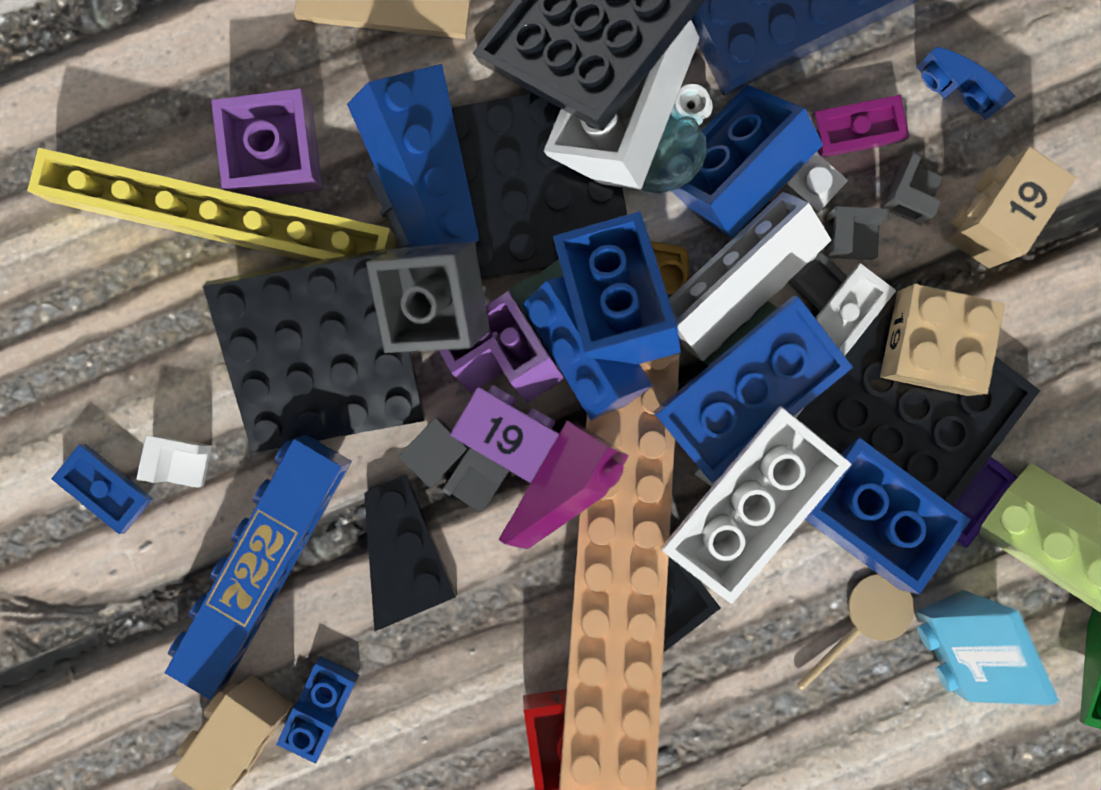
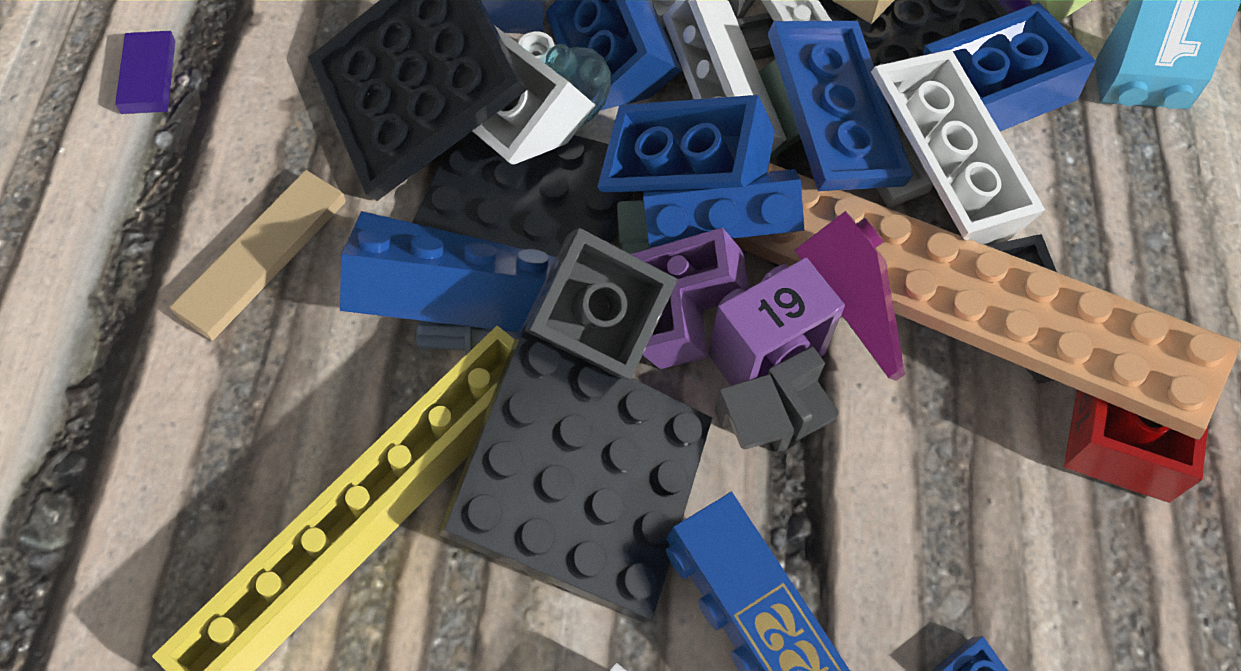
camera: 70 degrees left, 25 degrees down
medium lavender brick [211,88,323,198] -> none
black wing [364,475,457,632] -> none
tan piece [797,574,914,690] -> none

